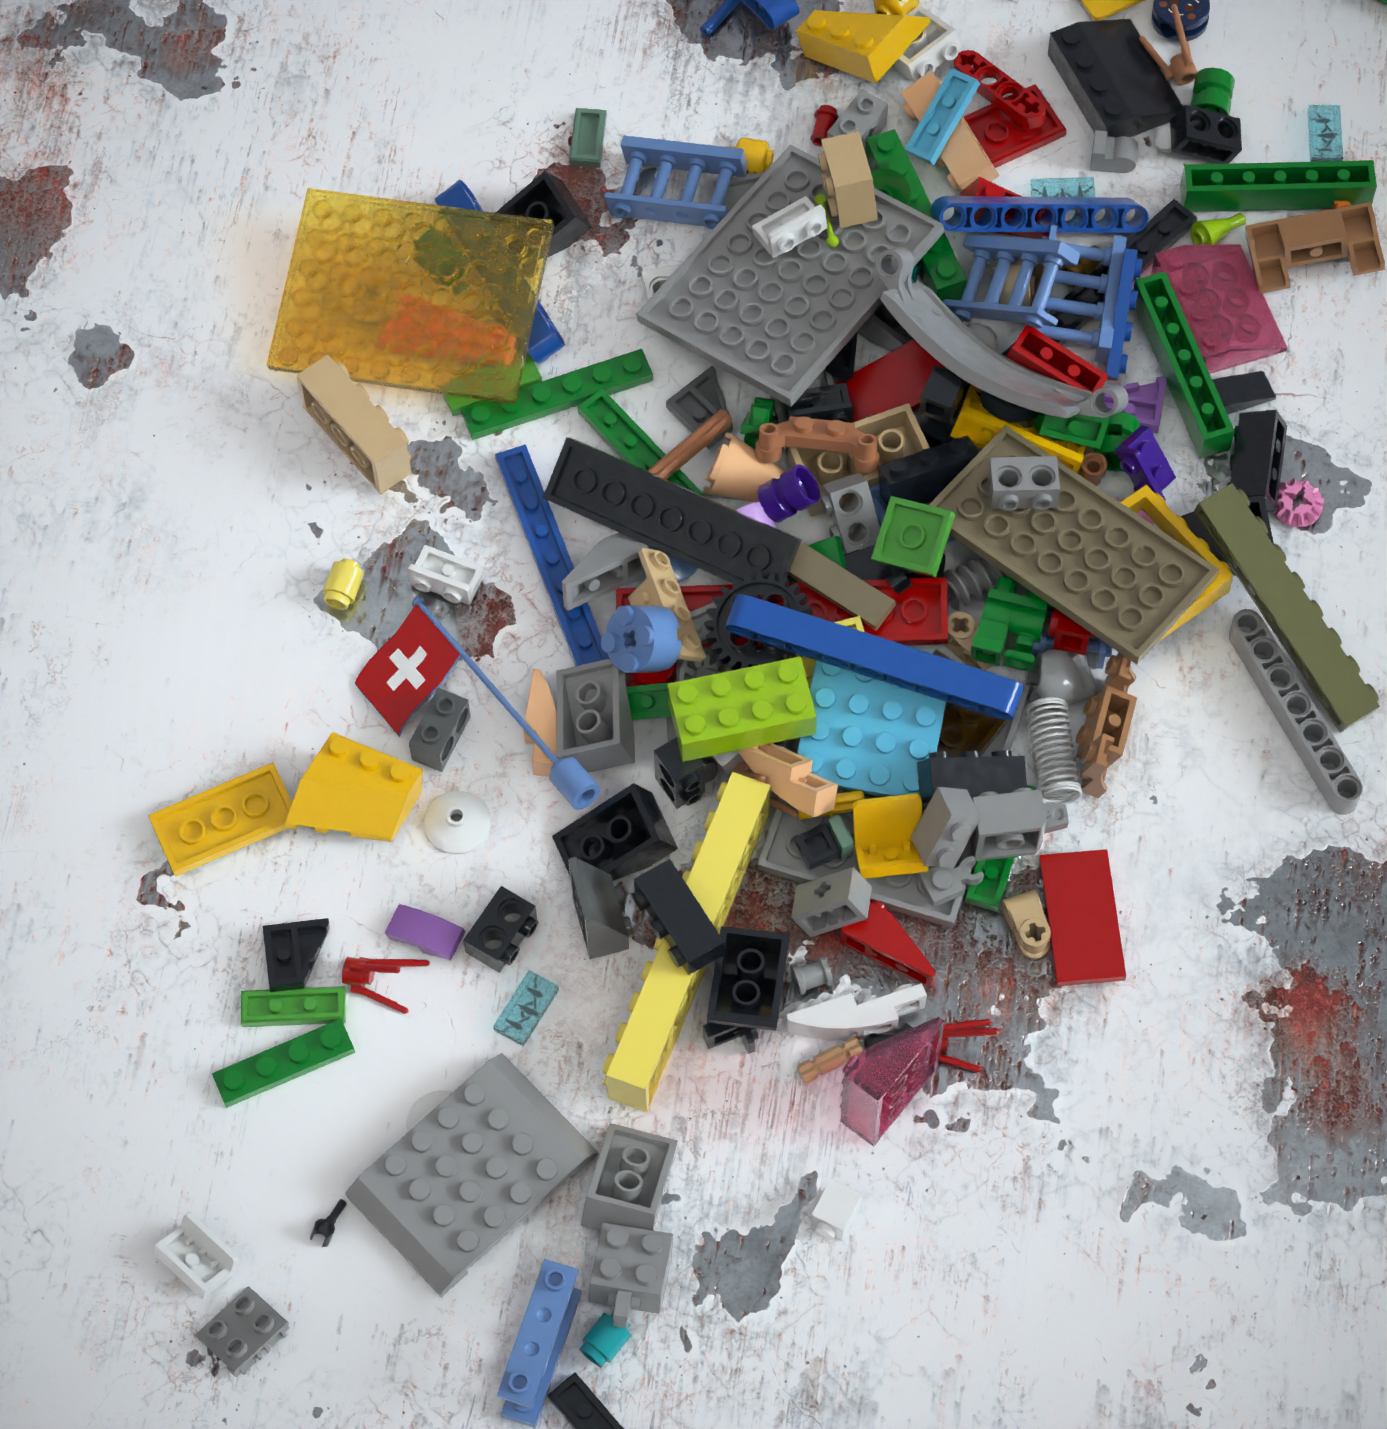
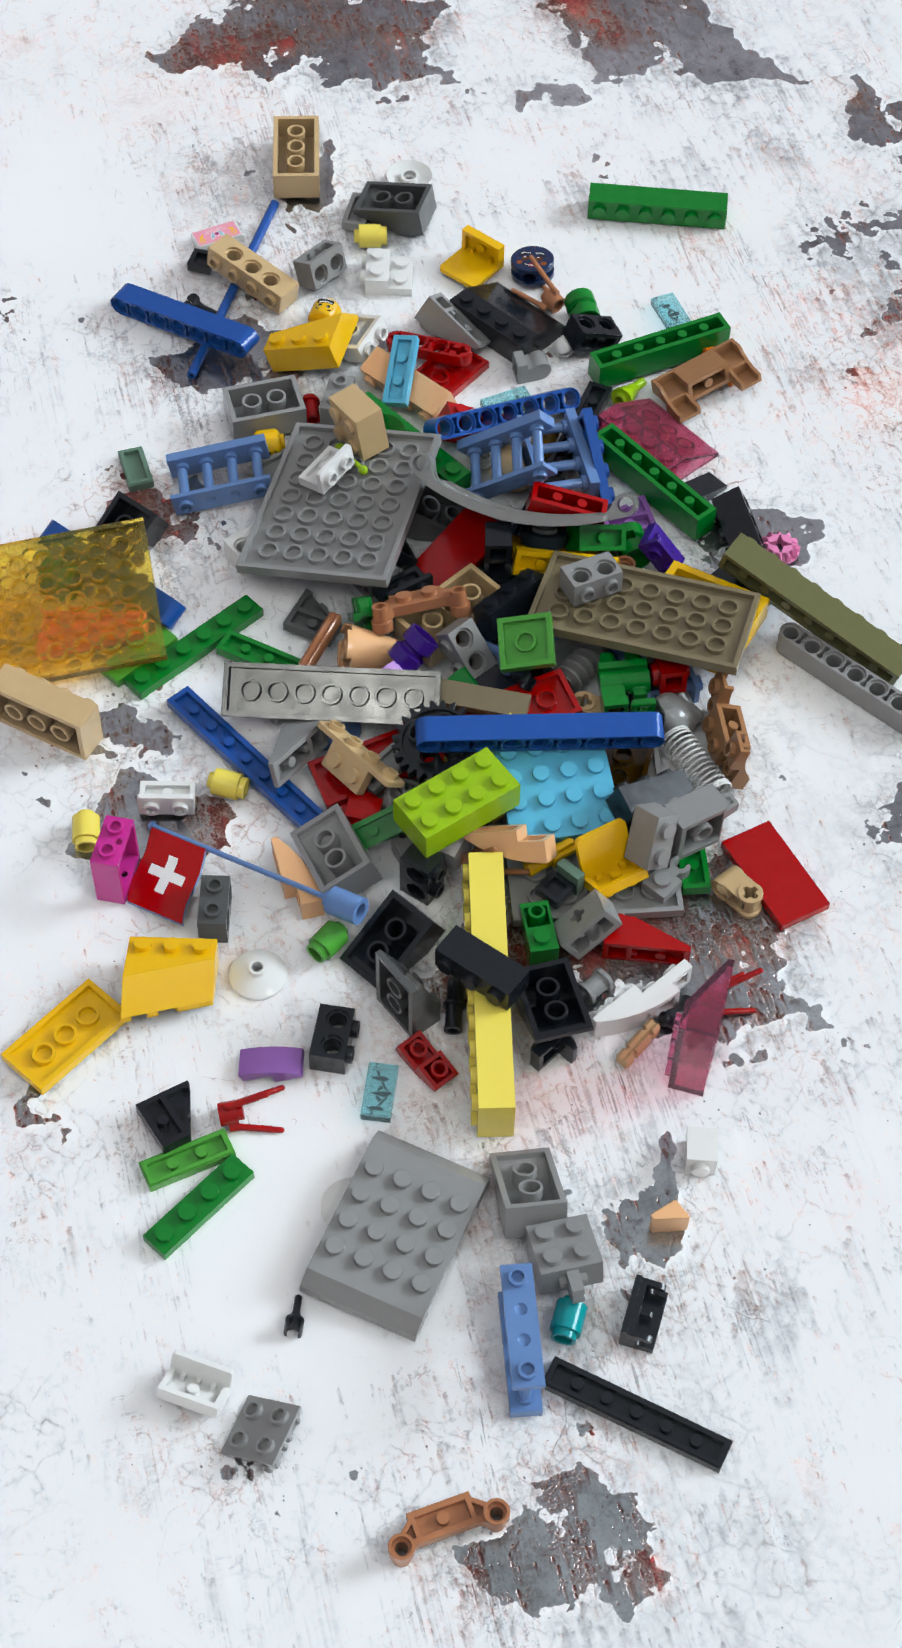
camera: 25 degrees left, 10 degrees down
medium blue brick [601,605,682,673] -> none
none -> dark pink window [90,815,140,905]
none -> light yellow brick [207,767,250,801]
none -> light grey brick [222,374,307,440]
none -> bright green brick [306,920,349,963]
none -> red slope [395,1030,459,1092]
none -> light grey slope [414,292,491,349]
none -> black axle [443,977,466,1035]
none -> green slope [519,900,559,966]
none -> black hinge [618,1274,668,1354]
none -> light nougat slope [649,1200,690,1233]

